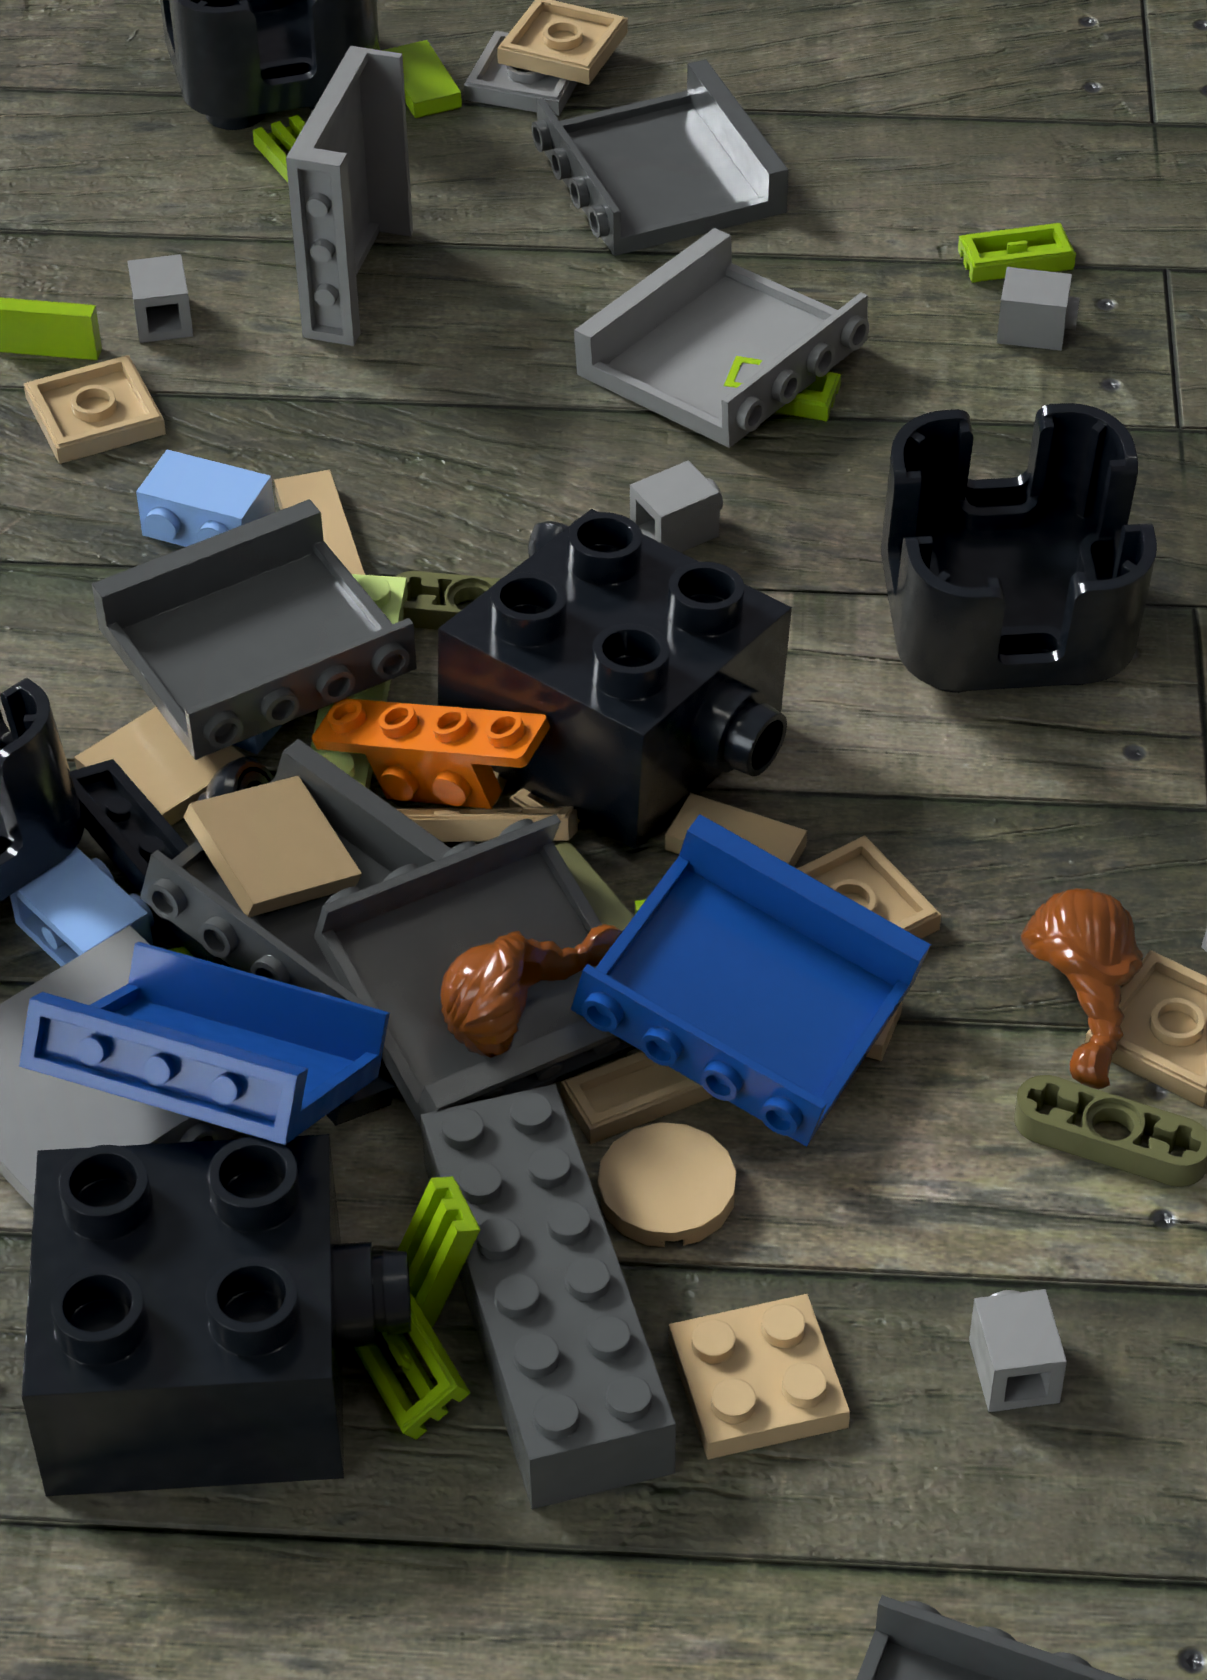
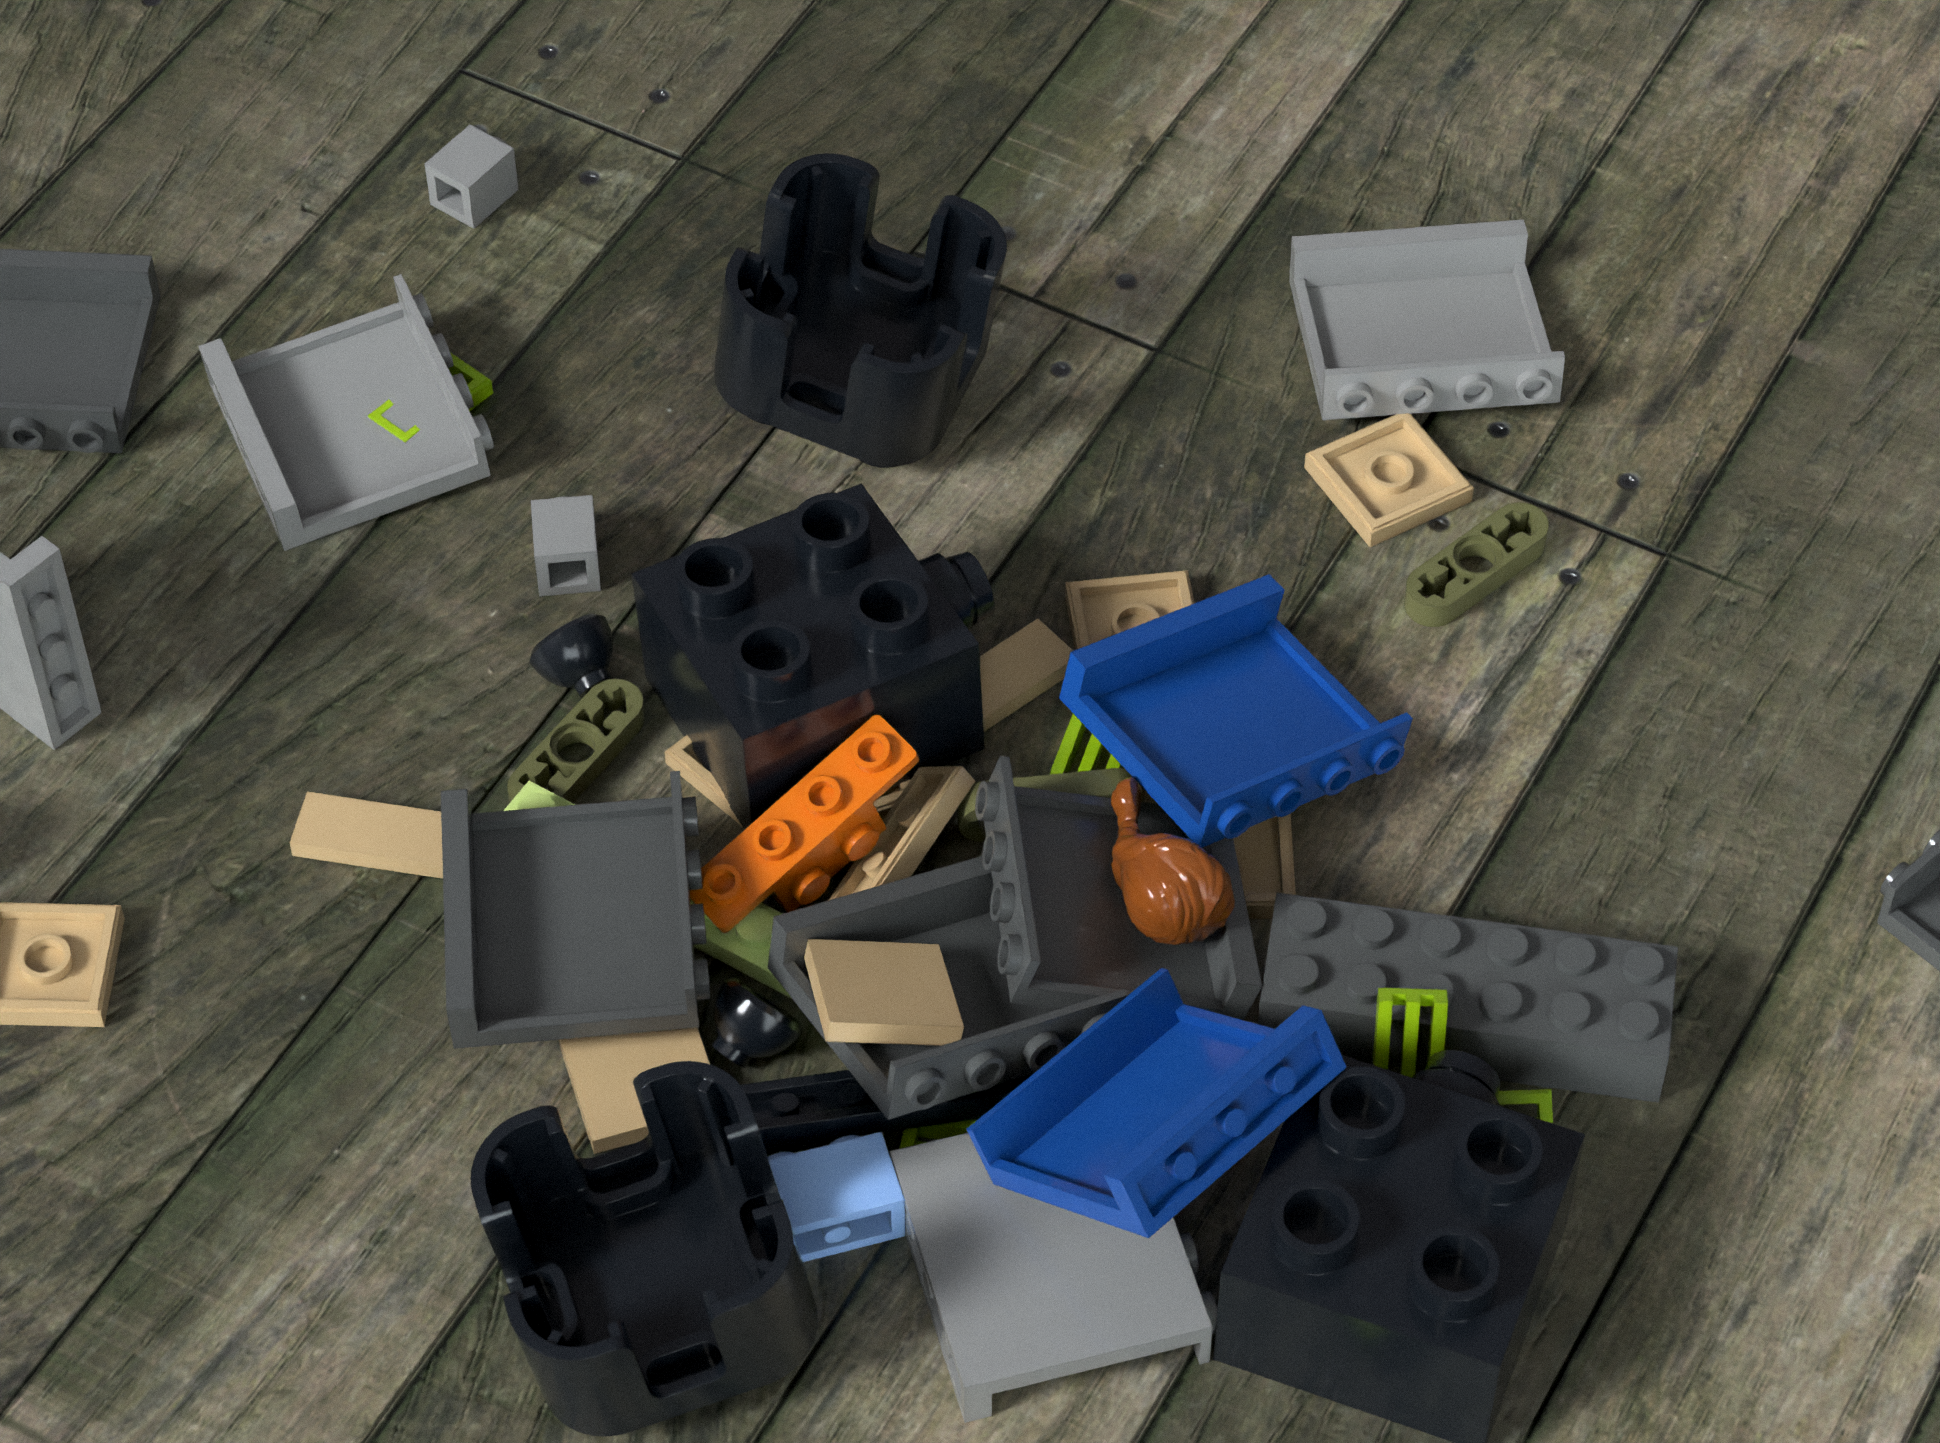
camera: 65 degrees left, 5 degrees up
light blue brick [136,449,275,547] -> none
tan tile [598,1122,736,1247] -> none
tan plate [669,1294,850,1460] -> none
lime tile [958,223,1076,283] -> none
light grey brick [969,1289,1067,1412] -> none
dark orange hair [1021,888,1144,1090] -> none

